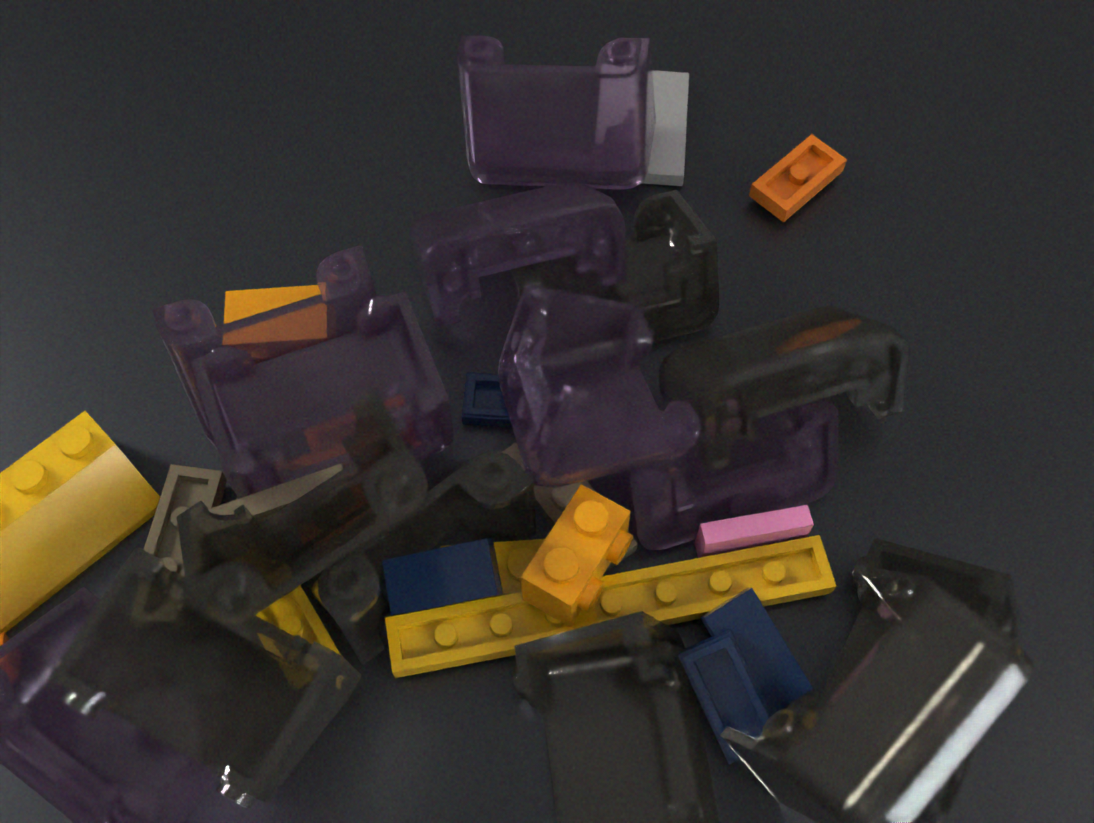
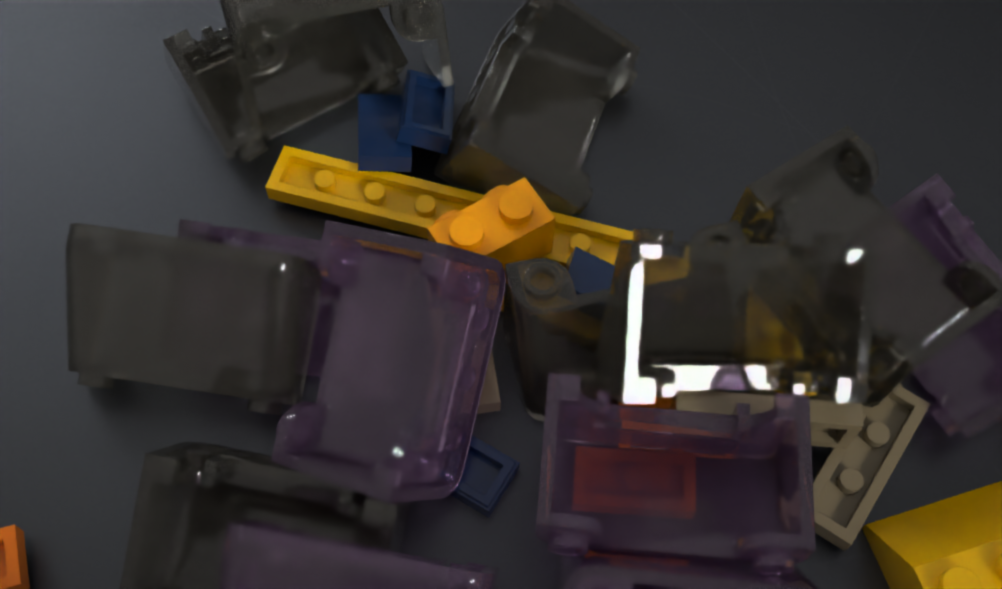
camera: 155 degrees left, 0 degrees up
bright pink tile [694,505,814,558] -> none

